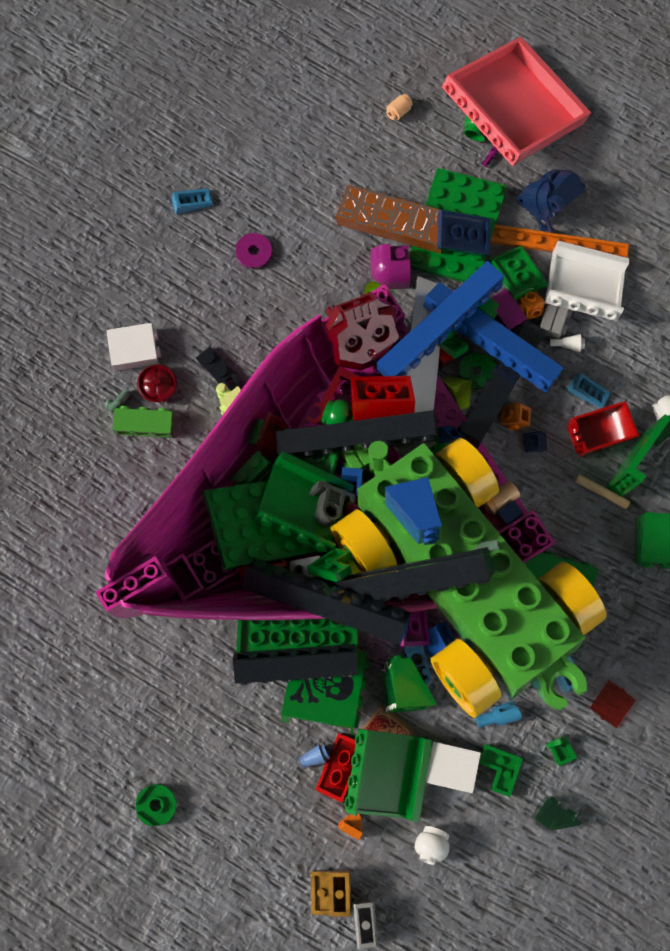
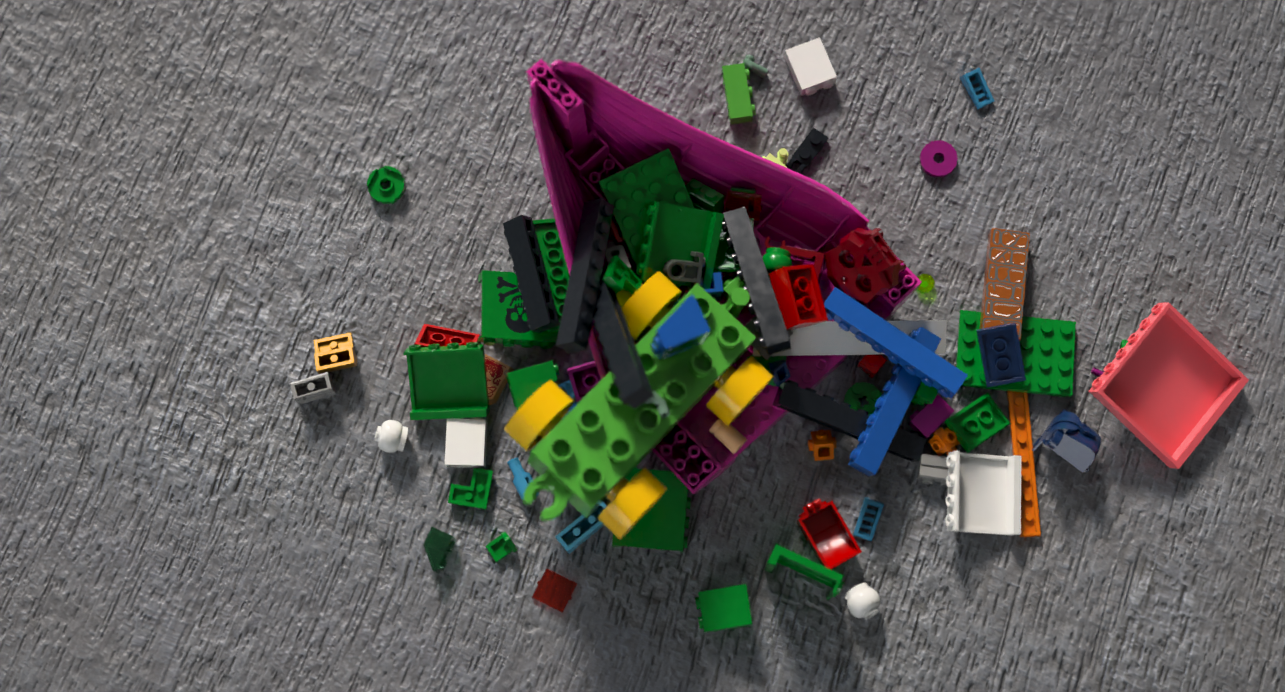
camera: 90 degrees right, 0 degrees up
dark red piece [137,364,177,403] -> none
medium blue cone [299,744,331,768] -> none
orange tile [338,814,363,840] -> none
magenta brick [370,243,410,290] -> none
light nougat brick [386,94,413,121] -> none
green slope [438,330,468,358] -> none
lime slope [440,376,472,411] -> none
dark blue slope [496,500,523,526] -> none
dark blue slope [523,431,548,453] -> none
white cone [550,334,585,352] -> none
tan piece [575,474,631,509] -> none

